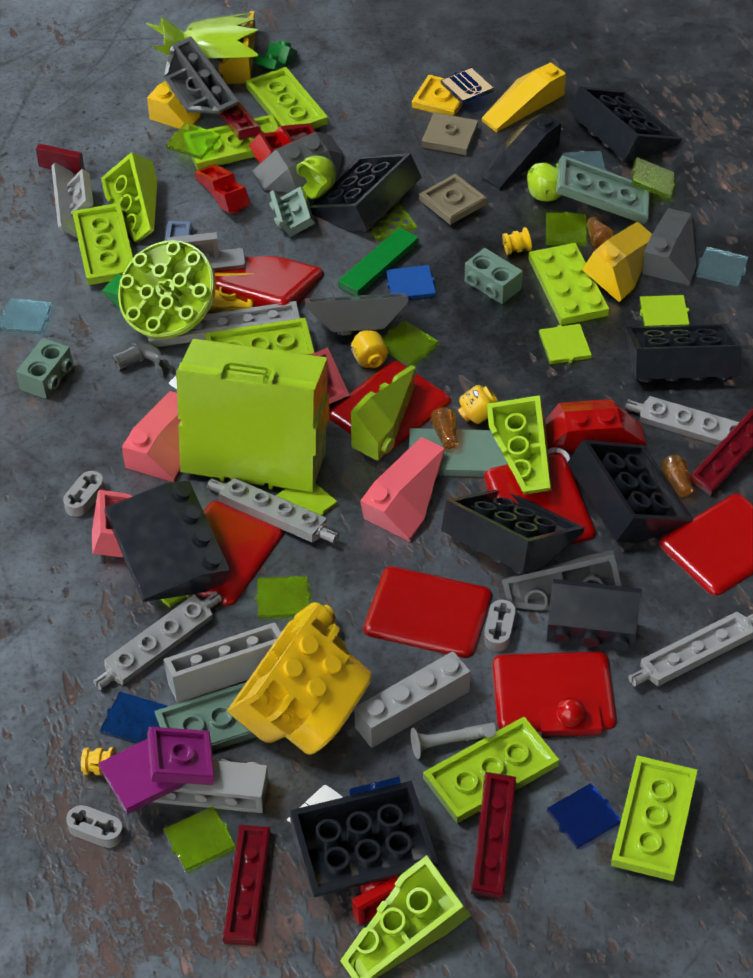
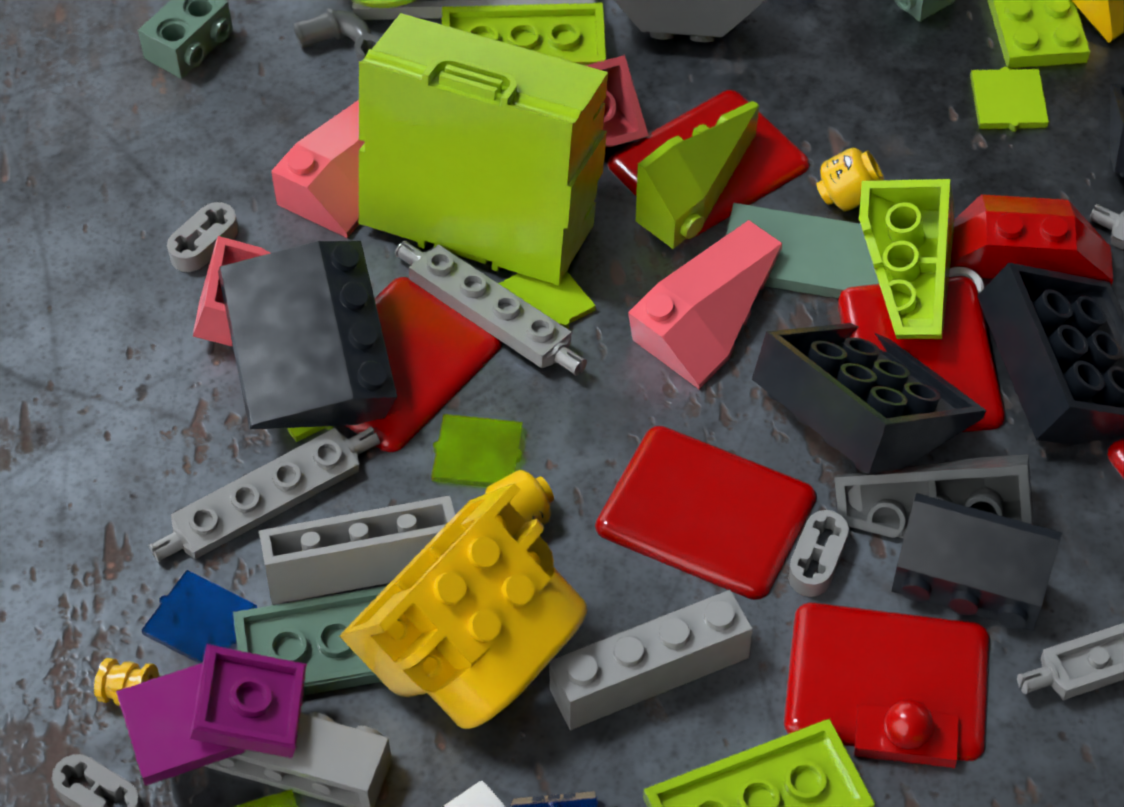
camera: 10 degrees right, 5 degrees up
yellow head [351,330,388,368] -> none
clear neon green piece [382,320,438,366] -> none
light grey piece [411,723,496,759] -> none
clear orange cone [430,407,458,449] -> none

